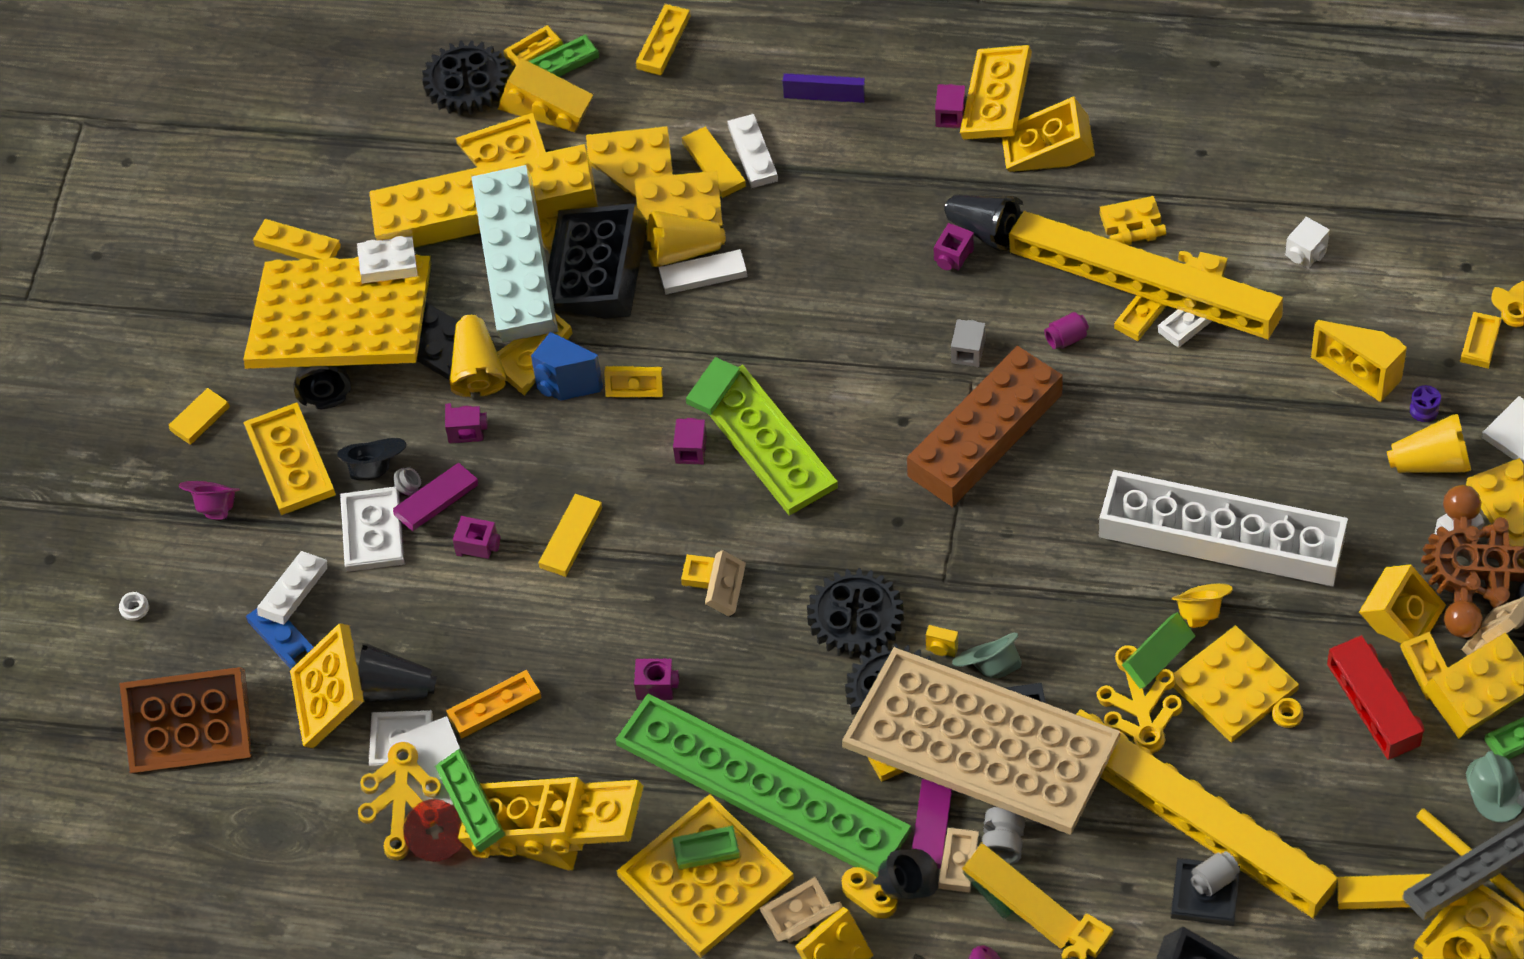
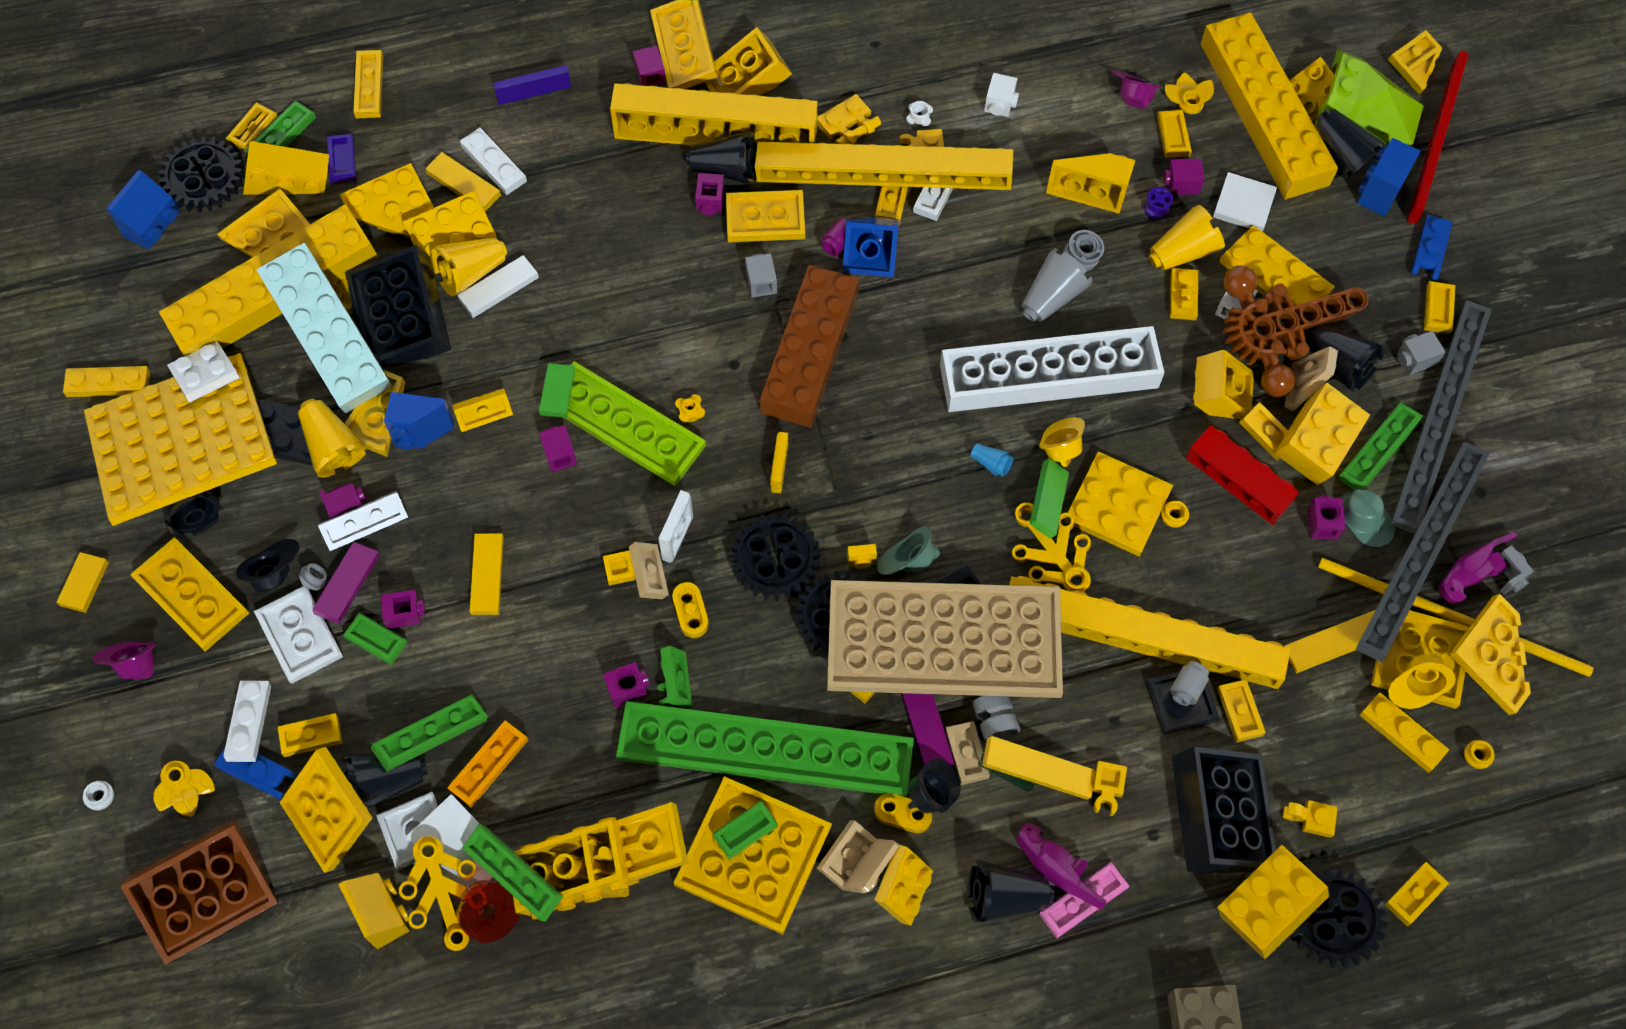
camera: 30 degrees left, 10 degrees up
none -> blue slope [106,170,180,250]
none -> yellow plate [153,761,215,817]
none -> yellow plate [278,713,343,757]
none -> white plate [318,491,408,551]
none -> dark purple tile [327,133,357,183]
none -> yellow slope [338,873,410,949]
none -> bright green tile [343,613,408,666]
none -> bright green tile [371,694,488,771]
none -> yellow brick [610,83,818,145]
none -> bright green plate [657,646,692,708]
none -> white tile [659,490,693,563]
none -> yellow plate [672,582,709,638]
none -> yellow plate [675,394,705,422]
none -> yellow plate [726,190,805,242]
none -> yellow tile [770,432,788,493]
none -> blue slope [842,217,899,277]
none -> white plate [906,101,933,126]
none -> dark azure cone [971,443,1013,477]
none -> light grey cone [1022,248,1092,322]
none -> light grey wheel [1064,230,1104,272]
none -> magenta piece [1110,69,1163,109]
none -> magenta brick [1163,159,1205,195]
none -> yellow plate [1170,268,1198,320]
none -> yellow plate [1217,679,1266,743]
none -> magenta brick [1308,495,1346,539]

